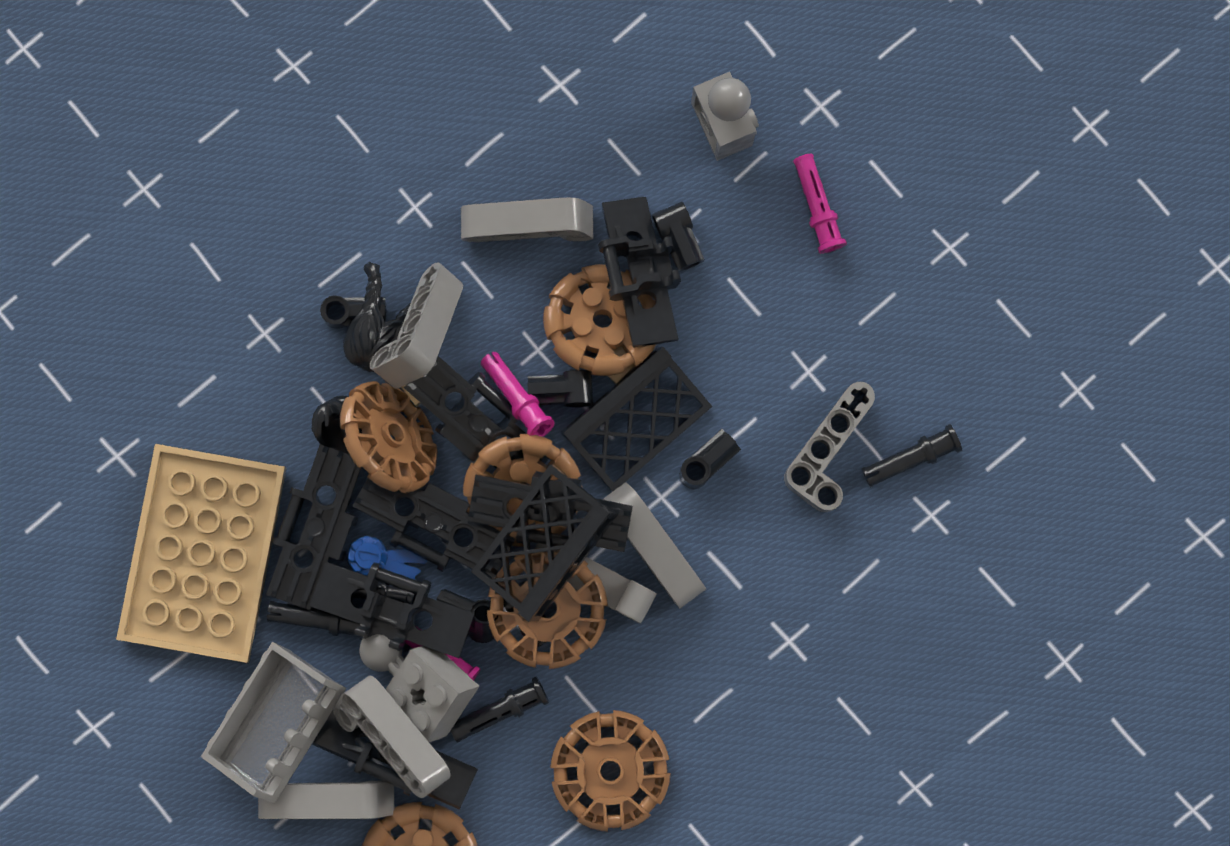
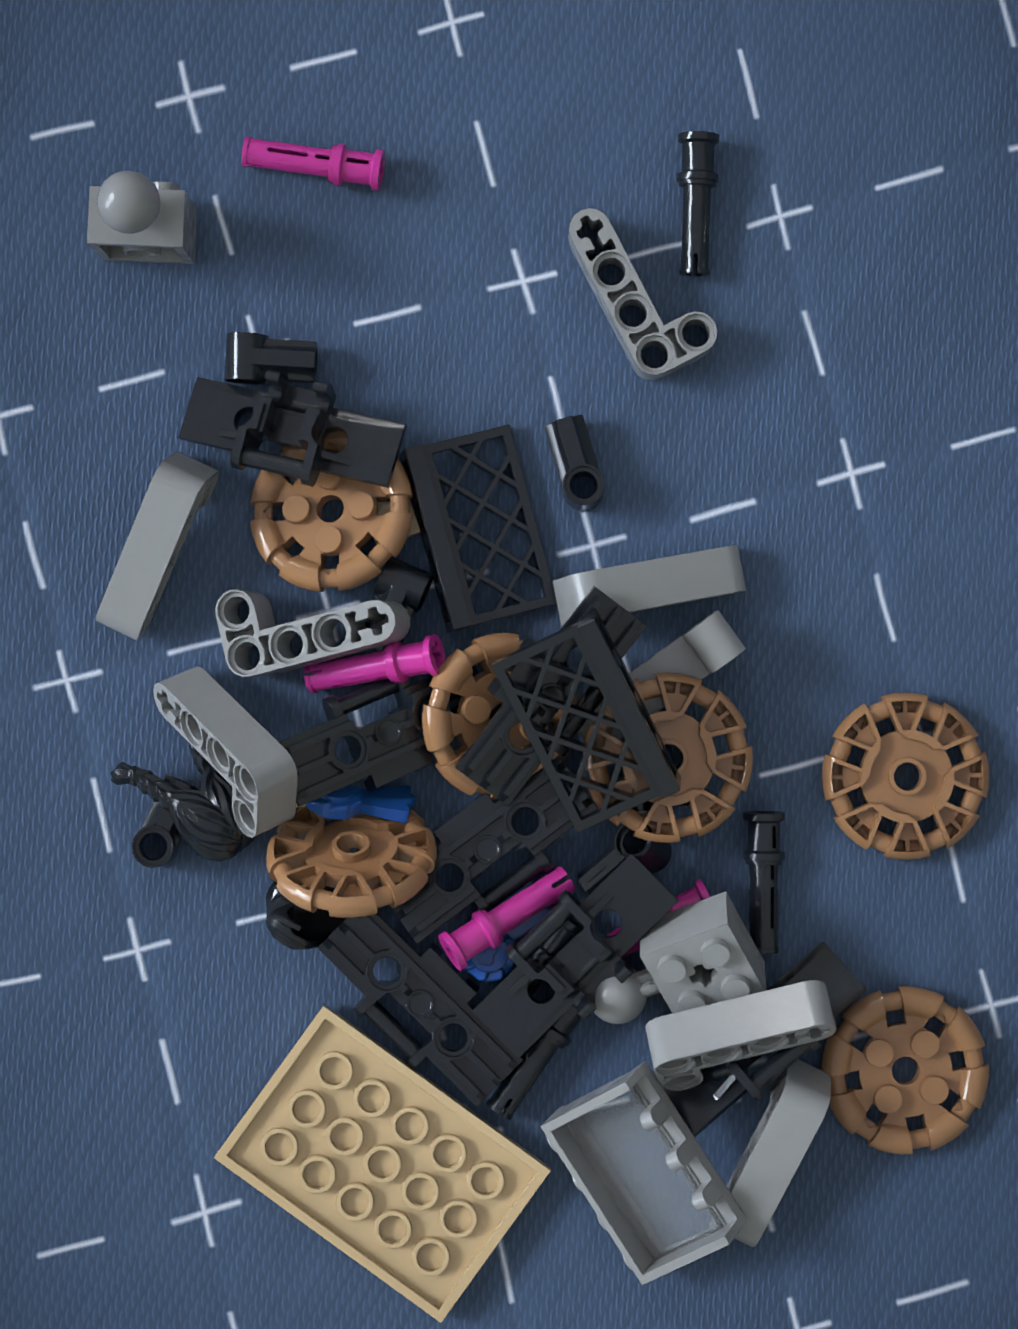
camera: 65 degrees left, 5 degrees up
none -> light grey beam [215,589,410,677]
none -> blue piece [306,784,416,823]
none -> dark pink pin [438,866,575,971]

